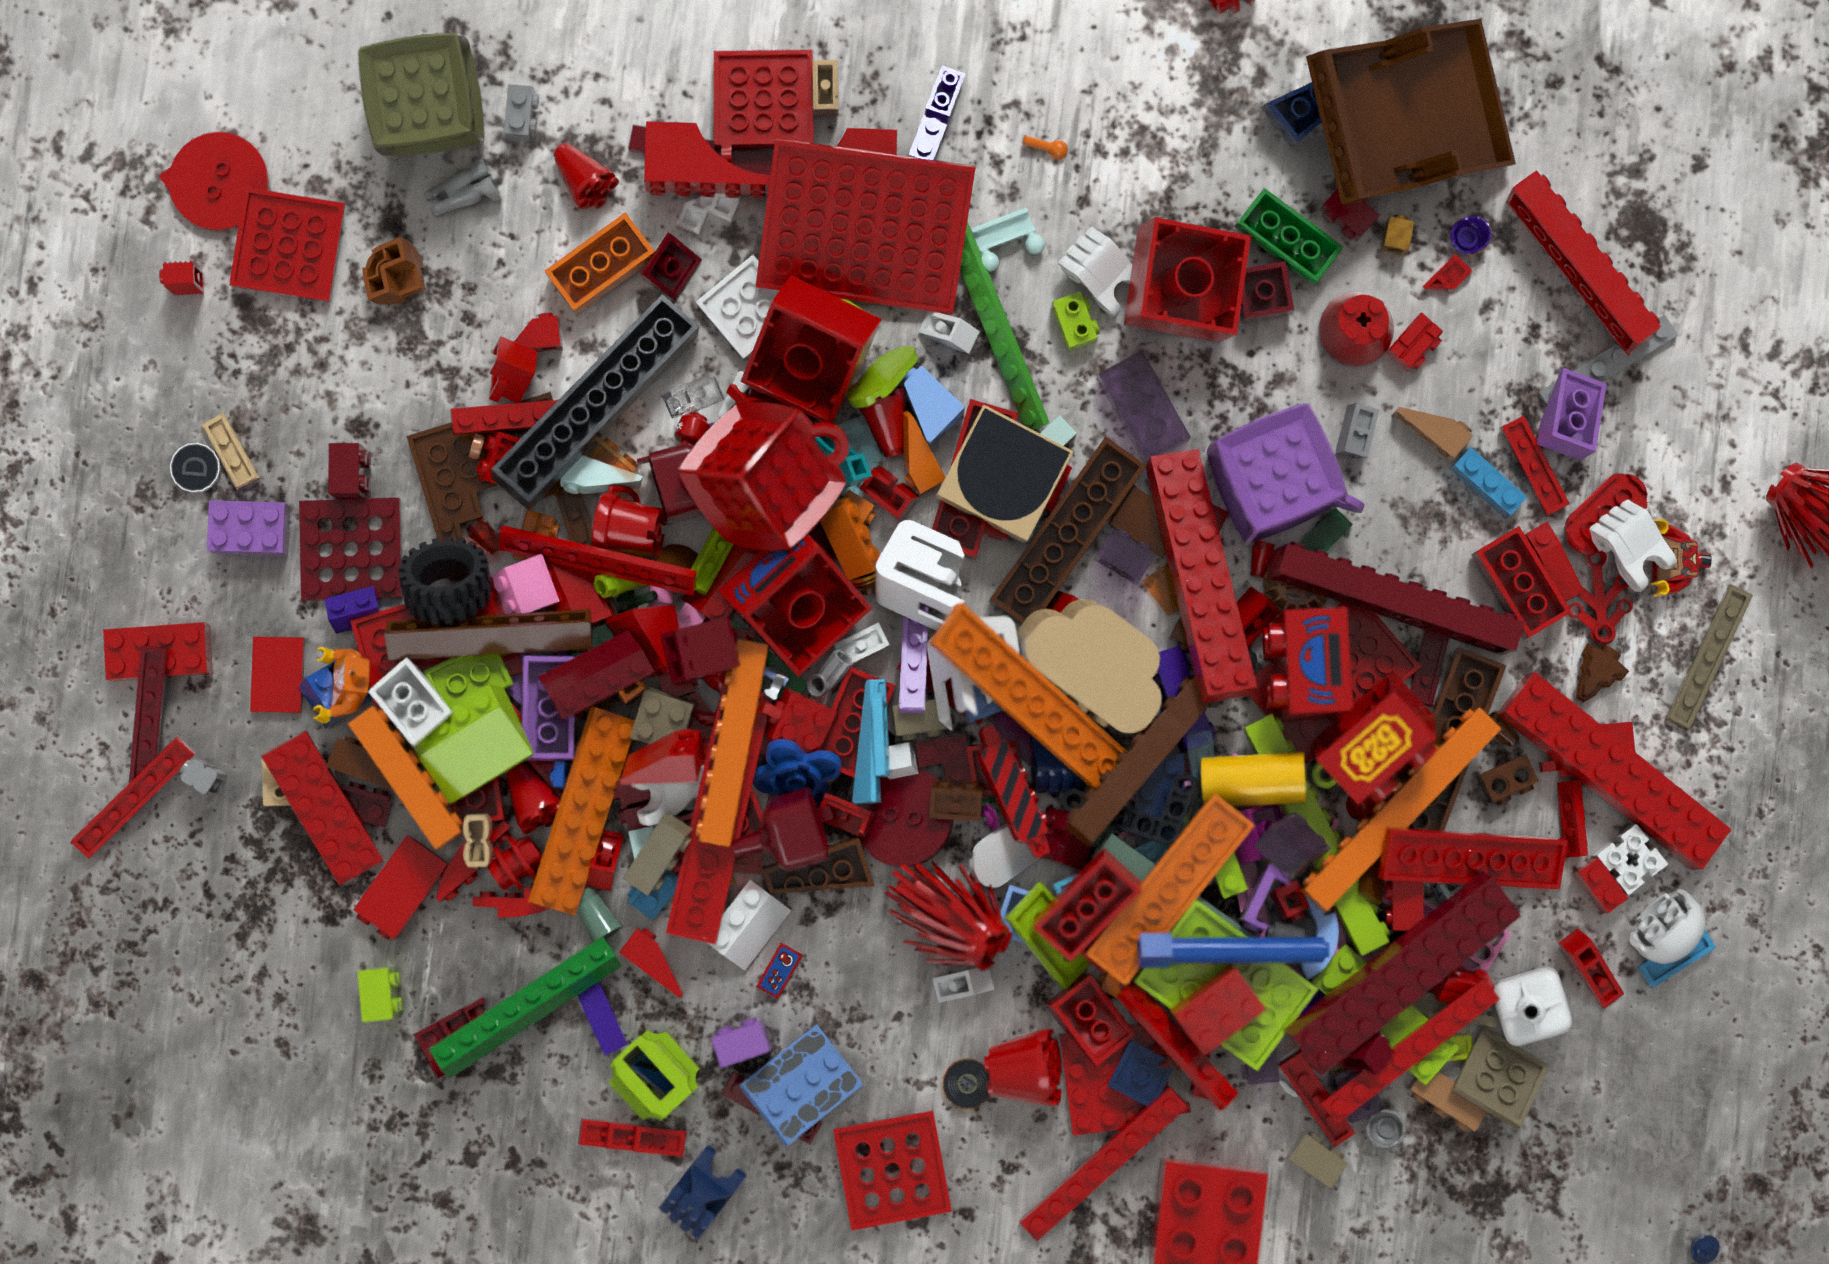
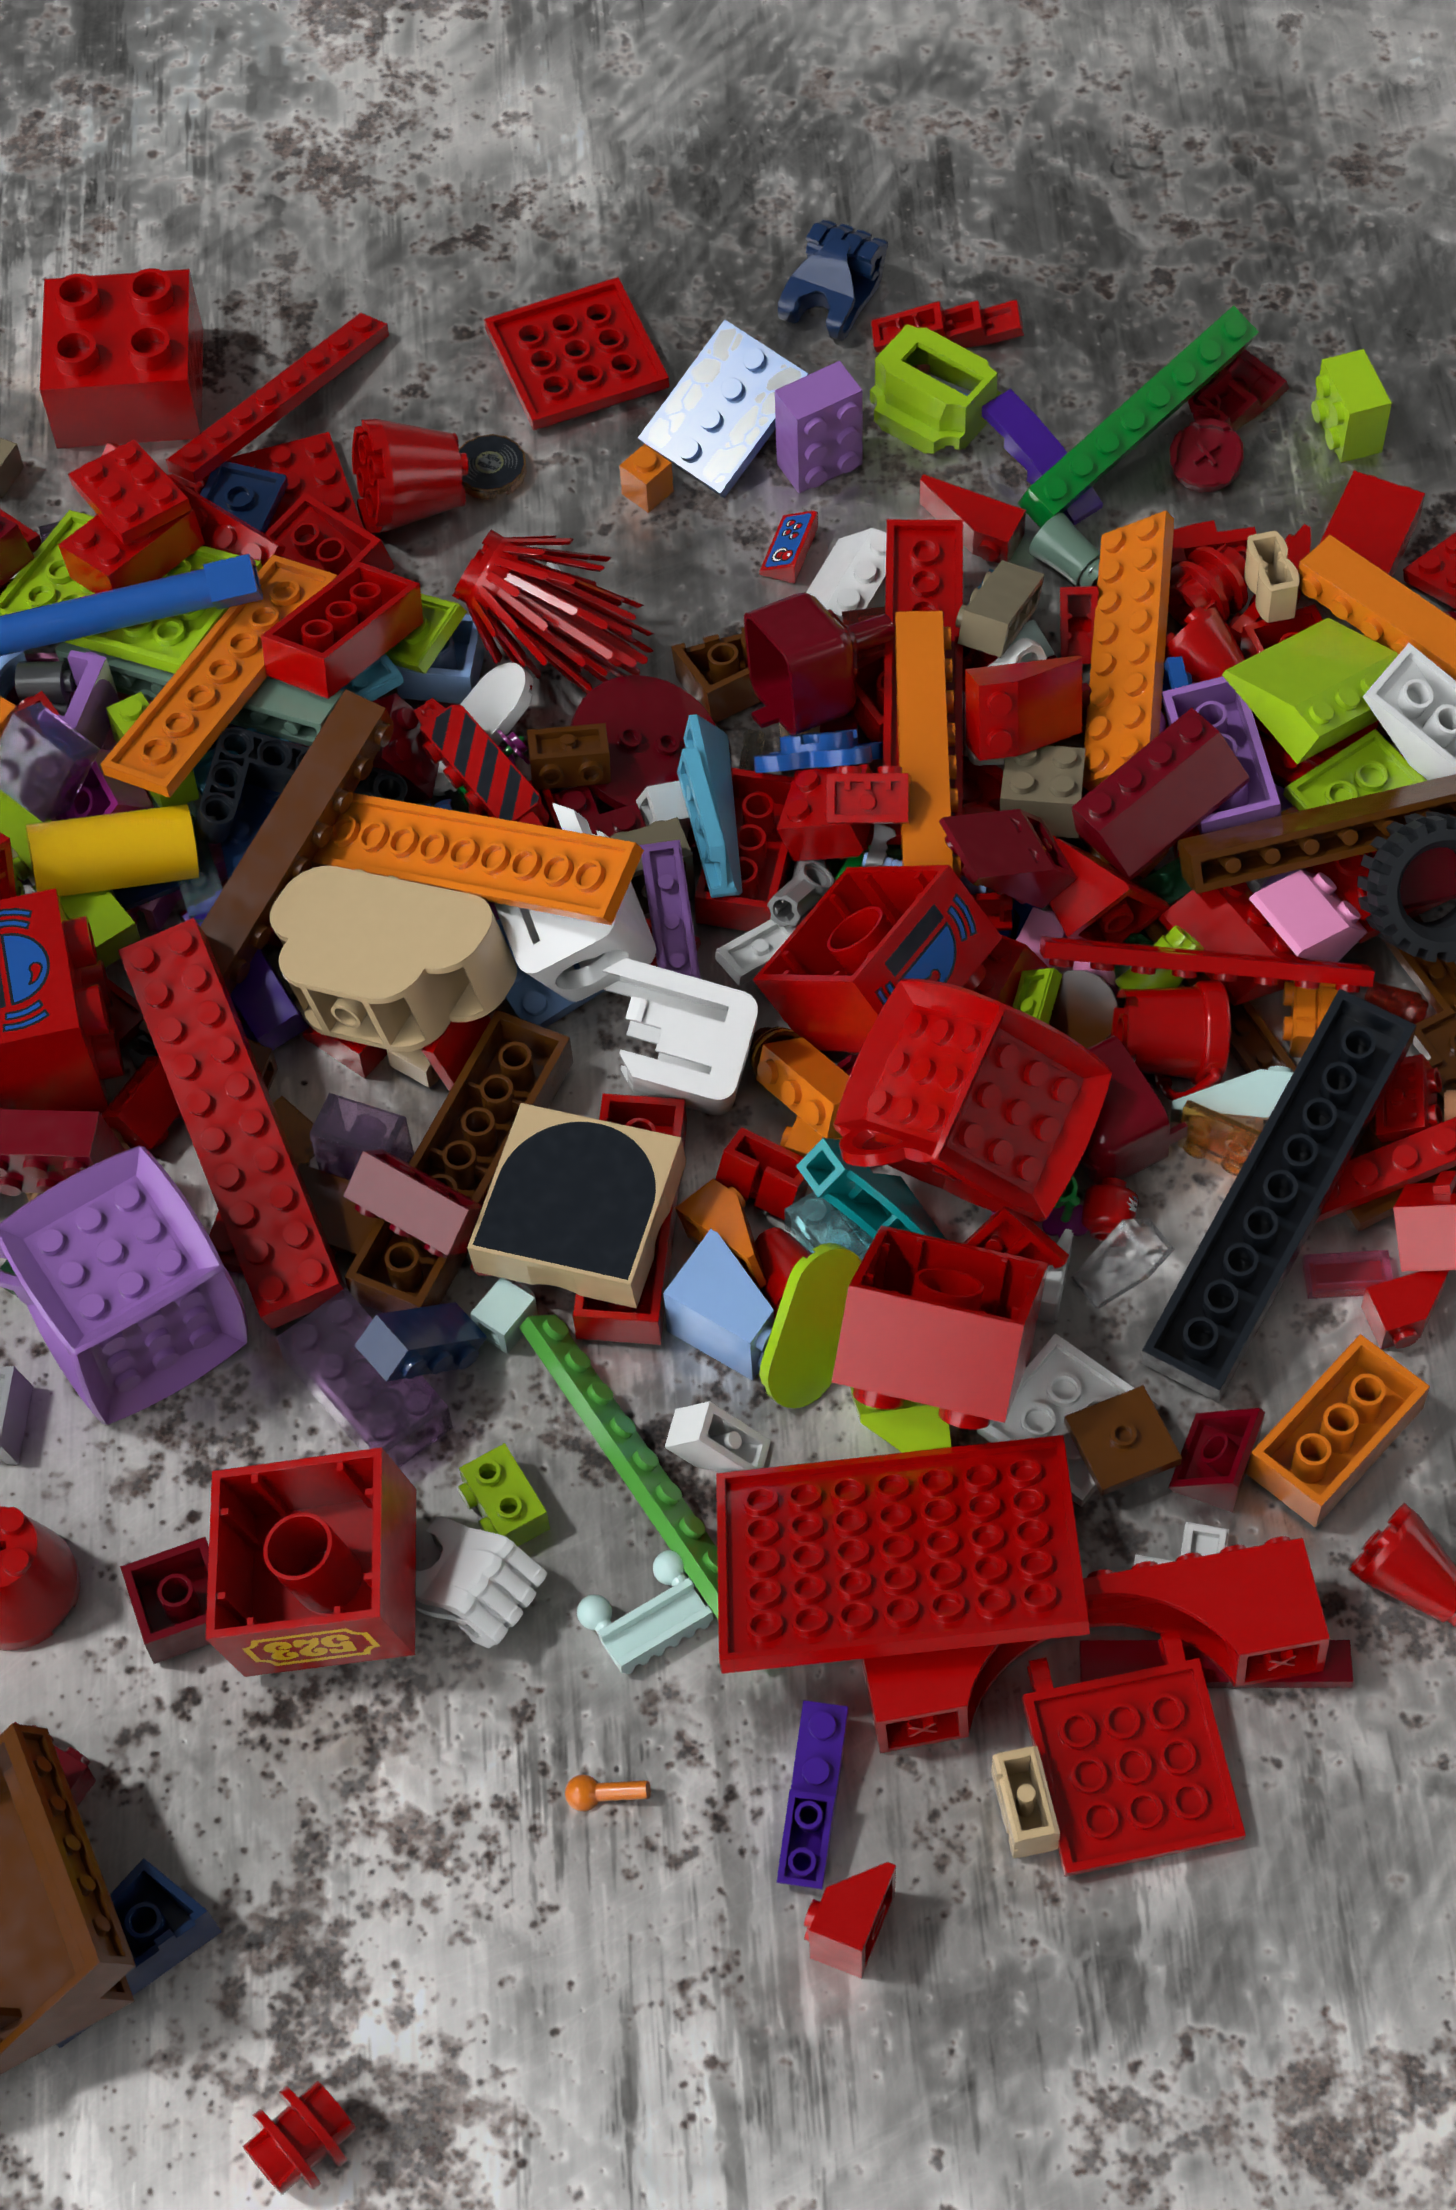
camera: 175 degrees right, 25 degrees down
red hinge [820,792,875,839] -> none
green brick [1234,188,1344,286] -> none
none -> red plate [68,439,192,545]
none -> brick [343,1149,483,1258]
none -> dark blue brick [355,1302,487,1382]
none -> orange brick [619,444,674,513]
none -> red slope [804,1862,896,1979]
none -> red bracket [827,766,912,824]
none -> reddish brown plate [1064,1385,1182,1496]
none -> dark red tile [1170,418,1244,492]
none -> clear pink tile [1302,1250,1393,1299]

